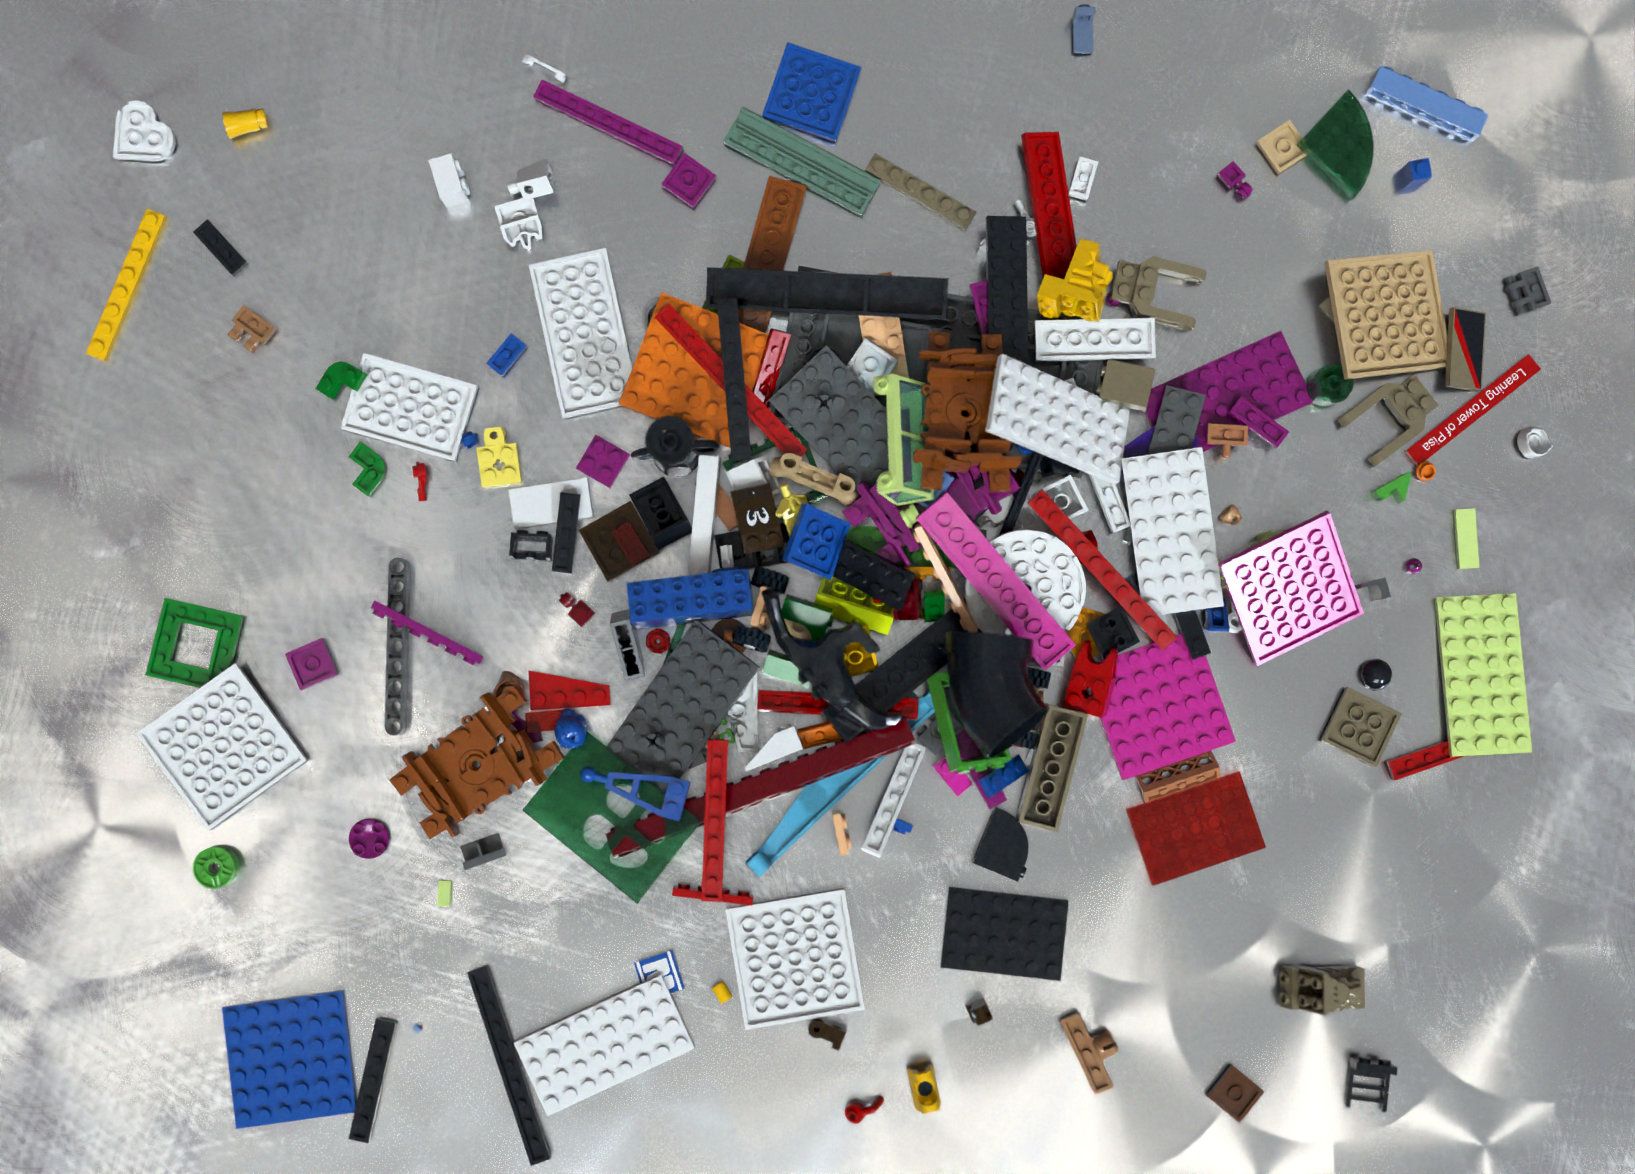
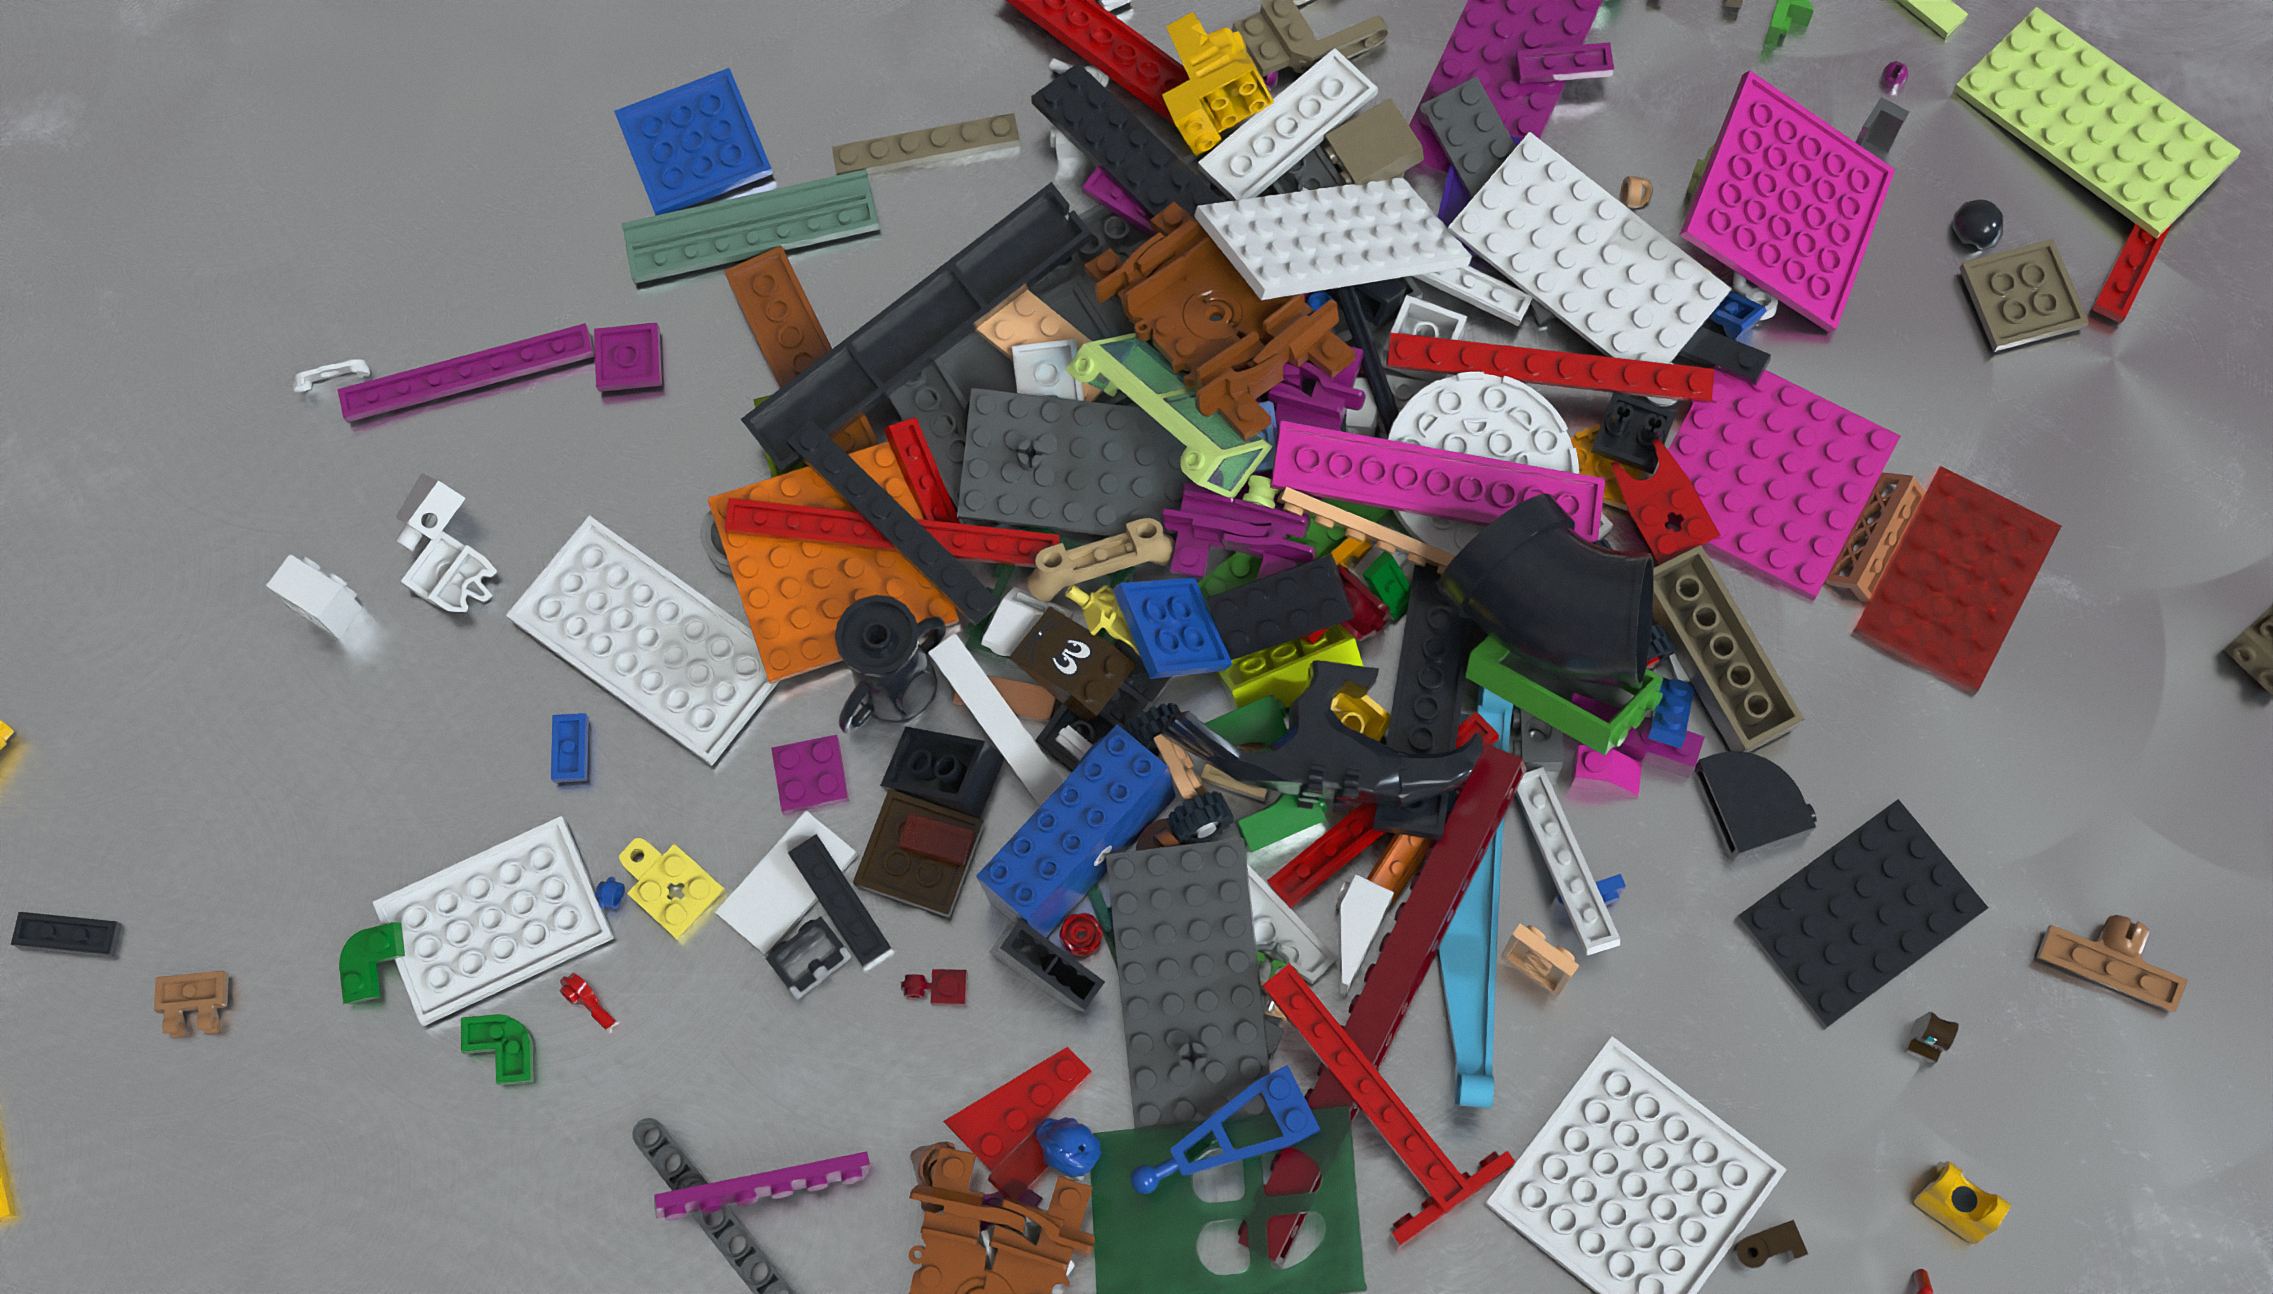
camera: 35 degrees left, 15 degrees down
nougat plate [1206,423,1248,461] -> none

